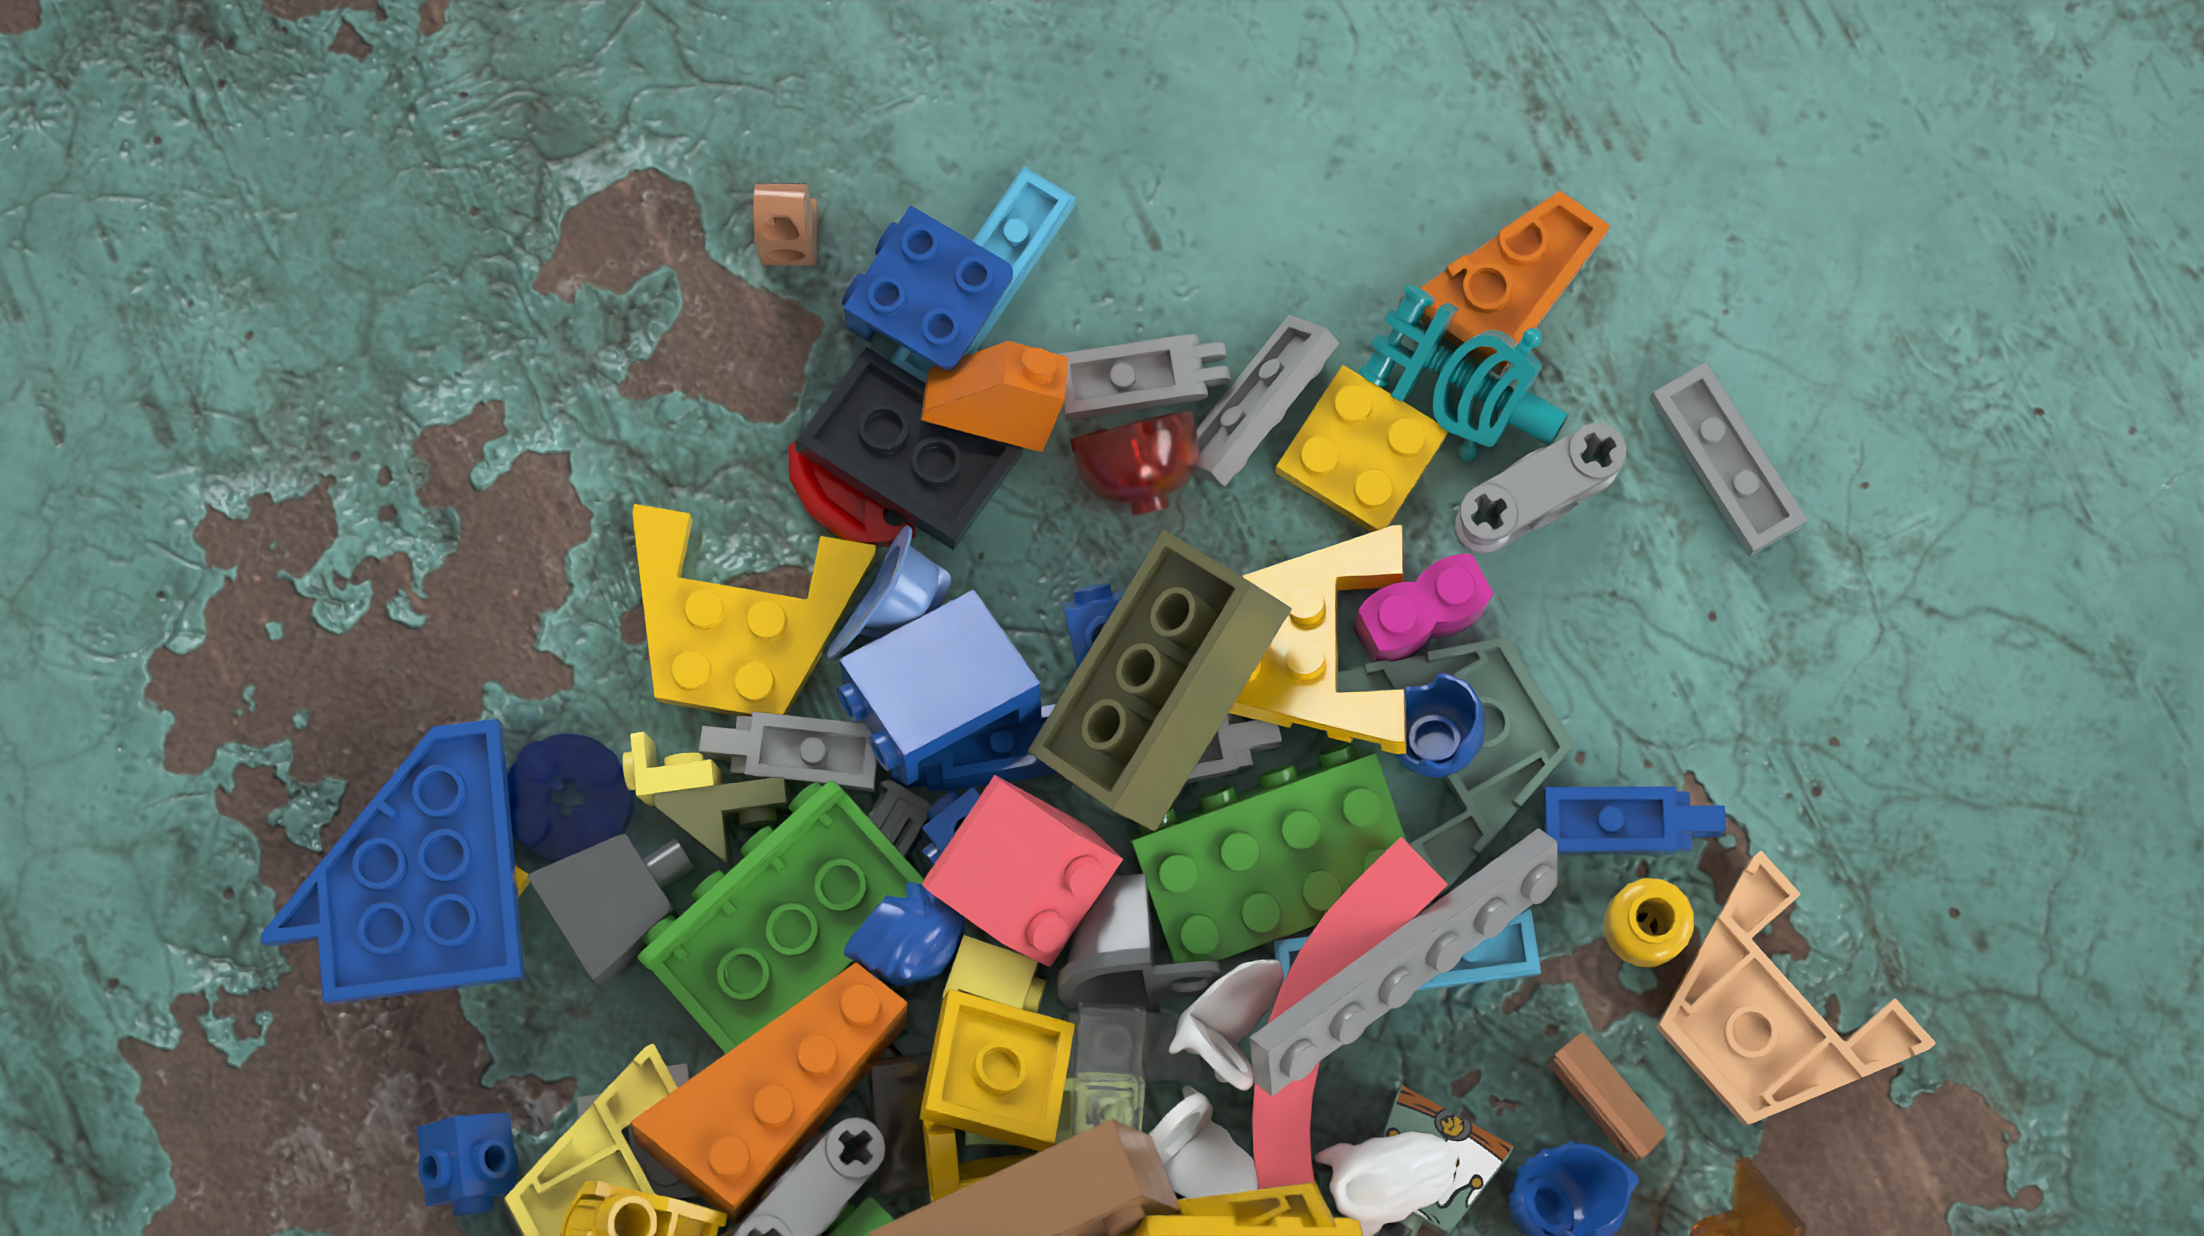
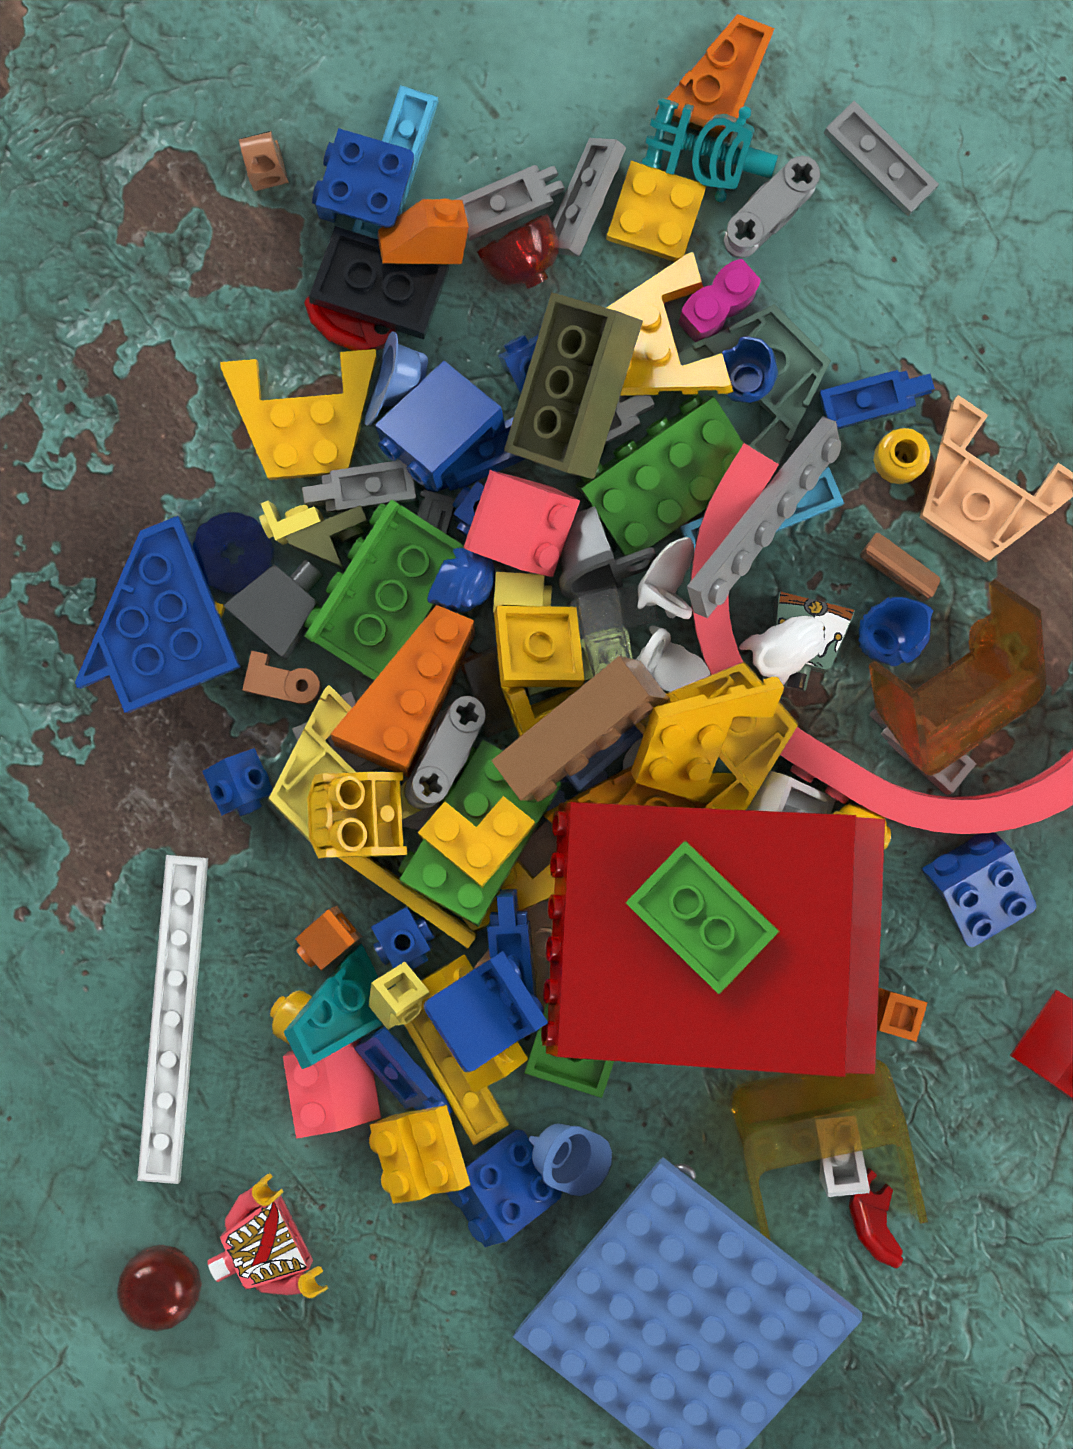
camera: 15 degrees left, 10 degrees up
none -> nougat leg [242,651,322,705]

